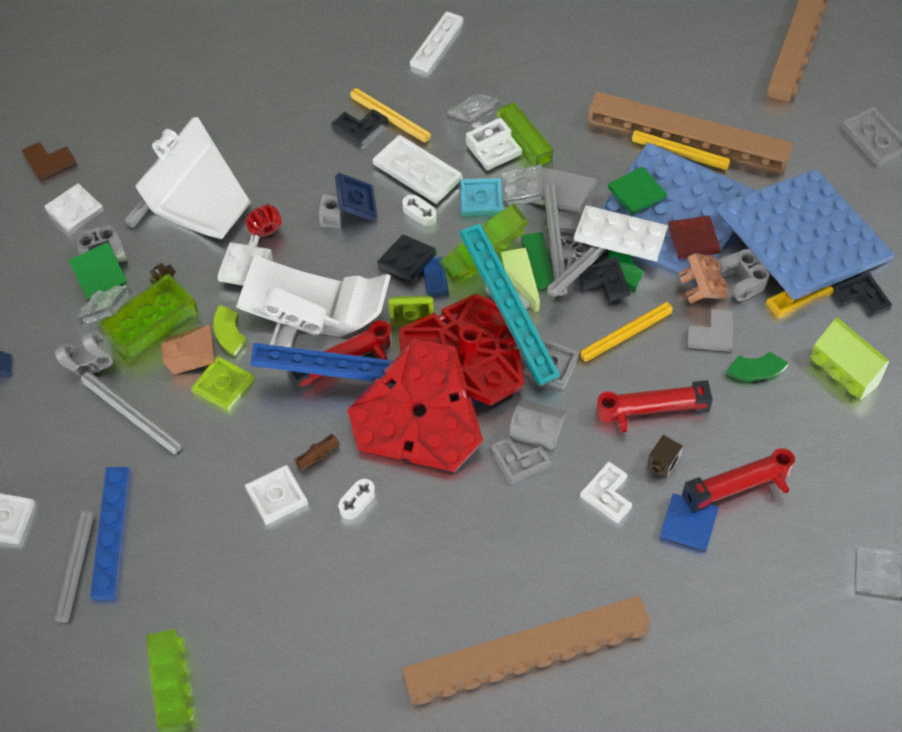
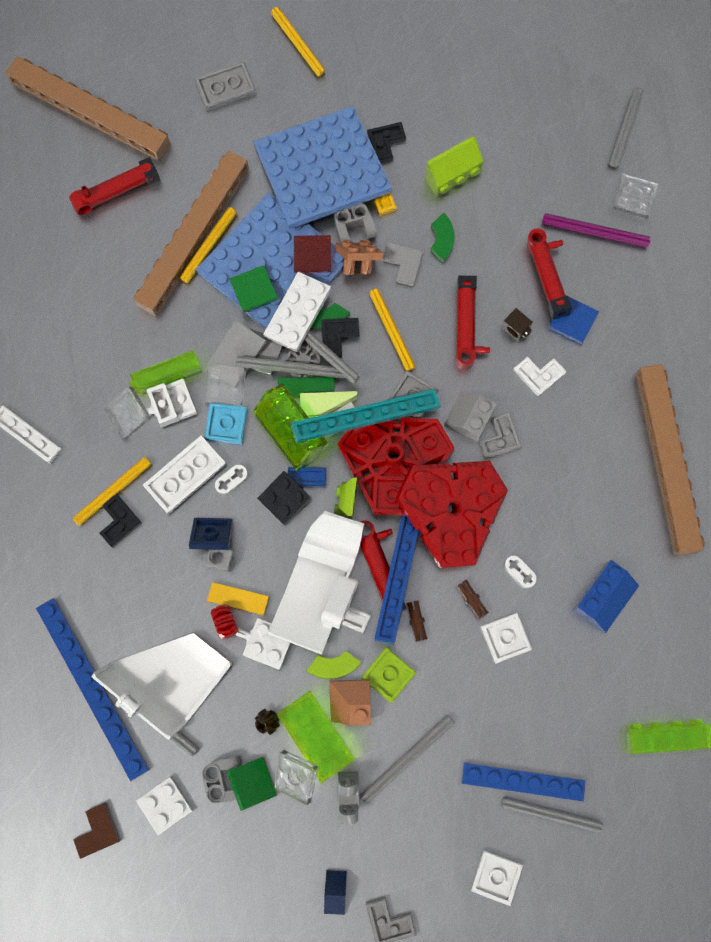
camera: 80 degrees left, 20 degrees up
none -> blue plate [36,598,149,781]
none -> red piece [69,157,160,215]
none -> yellow tile [207,582,269,616]
none -> reddish brown pin [406,600,428,642]
none -> magenta axle [542,213,651,247]
none -> blue slope [573,560,639,633]

